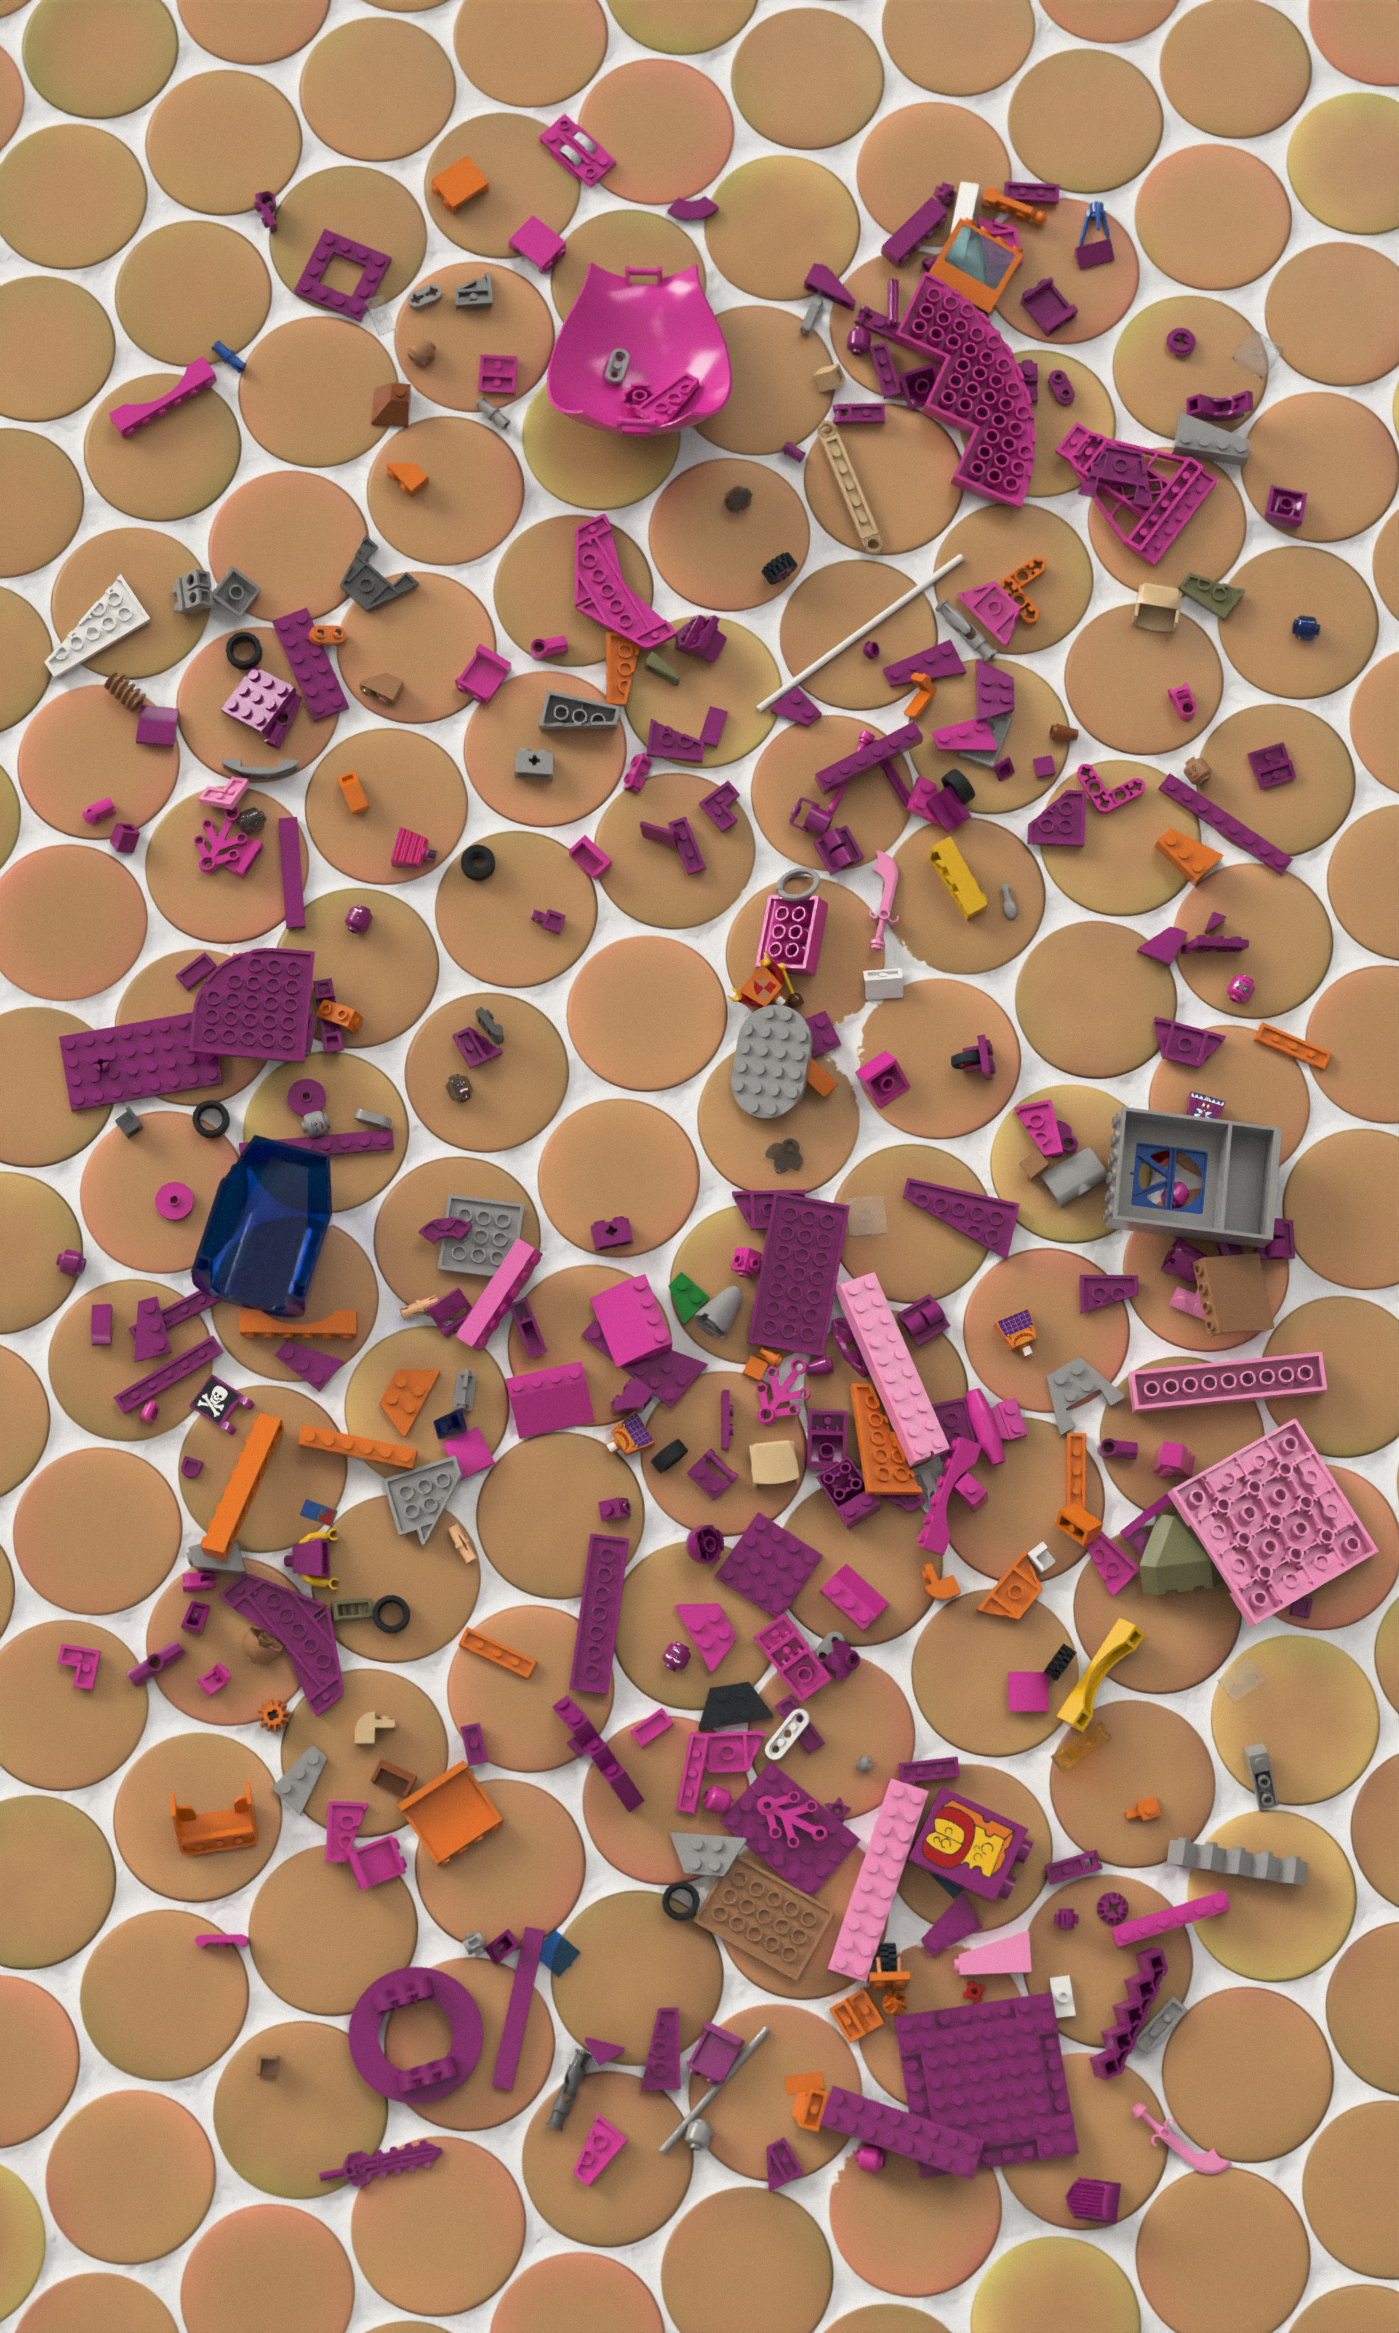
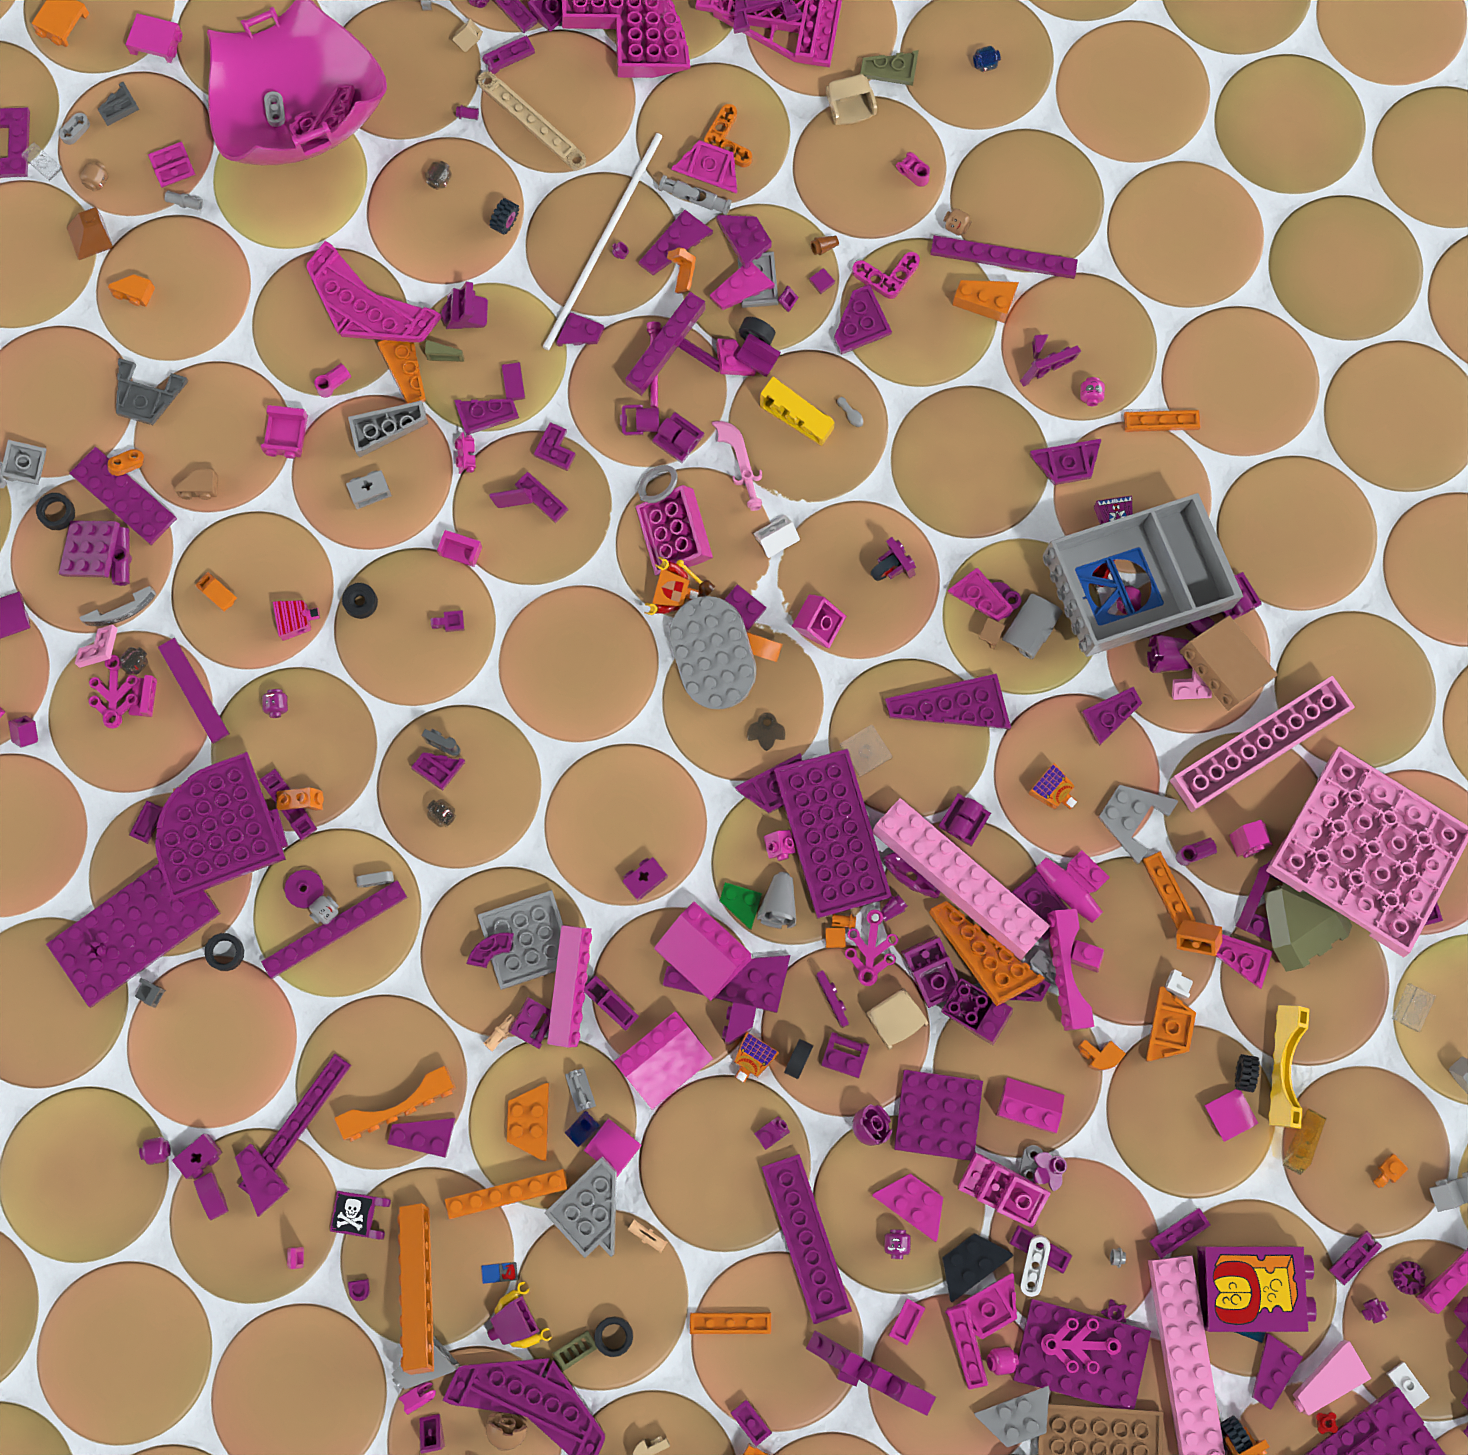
camera: 20 degrees left, 0 degrees up
magenta plate [113,1335,224,1415] -> none
dark pink plate [155,1182,194,1221] -> none
clear blue windscreen [191,1135,333,1318] -> none
magenta slope [1137,927,1188,966] -> none
magenta slope [1247,742,1296,789] -> none
none -> magenta brick [172,1134,223,1180]

